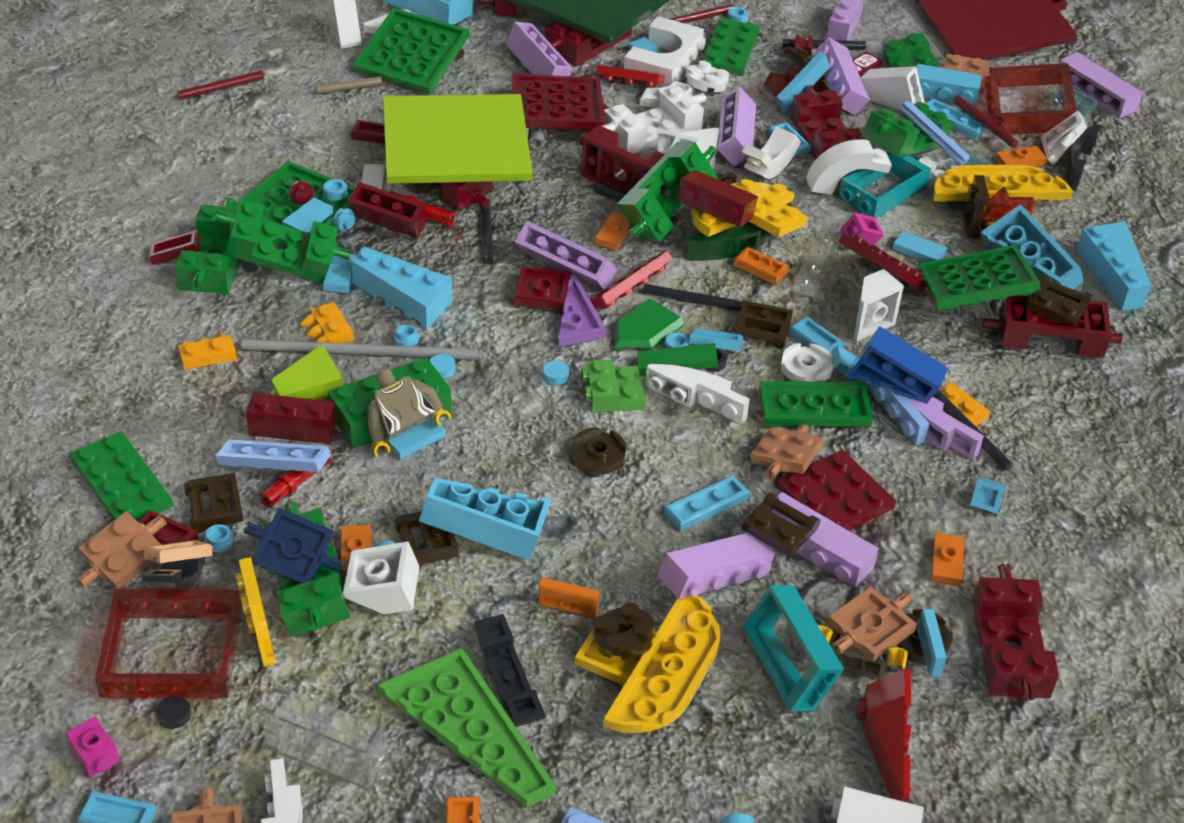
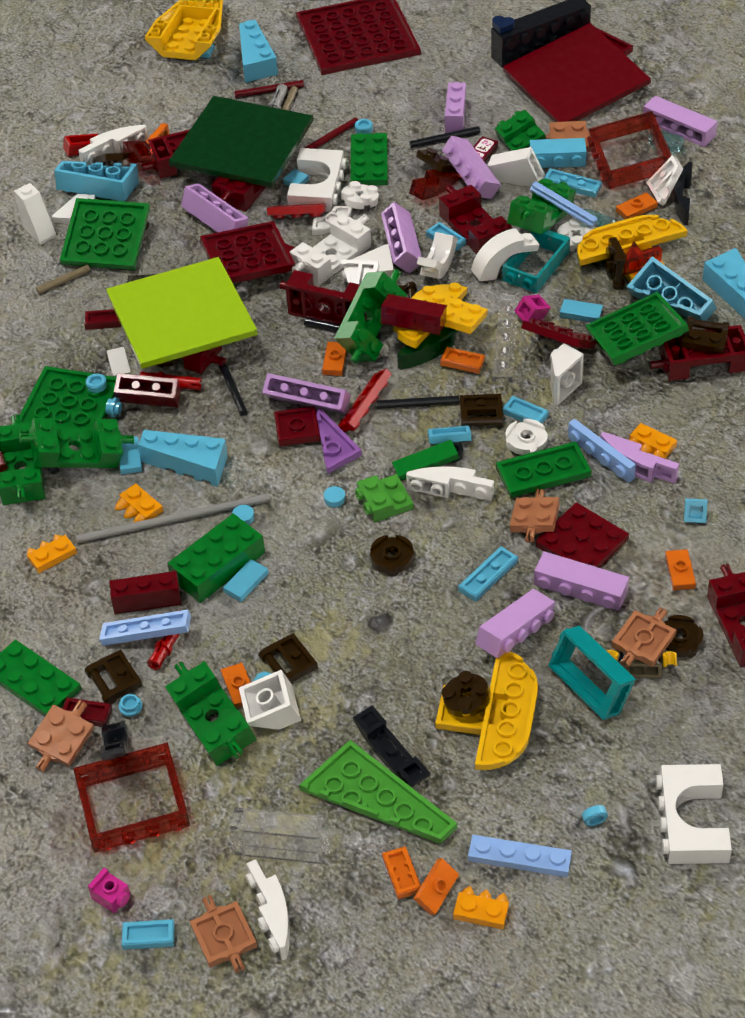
camera: 10 degrees left, 5 degrees up
light nougat tile [143,540,212,563] -> none
black tile [157,696,191,729] -> none
yellow wing [235,557,276,667] -> none
dark blue plate [244,508,343,584] -> none
lime slope [269,345,343,401] -> none
medium azure tile [282,198,333,232] -> none
dark red plate [289,181,314,205] -> none
dark tan torso [368,369,451,457] -> none
medium azure plate [393,325,420,346] -> none
medium azure wedge [419,478,551,561] -> none
orange plate [538,577,600,618] -> none
green tile [612,299,684,350] -> none
medium azure tile [664,332,690,349] -> none
dark brown plate [742,492,821,557] -> none
medium azure tile [777,52,829,114] -> none
dark red wheel [793,35,813,57] -> none
medium azure tile [832,345,856,378] -> none
blue wedge [846,326,948,404] -> none
red wedge [857,669,911,803] -> none
medium azure tile [917,609,947,678] -> none
black bar [933,390,1013,471] -> none
dark red bar [953,95,1019,148] -> none

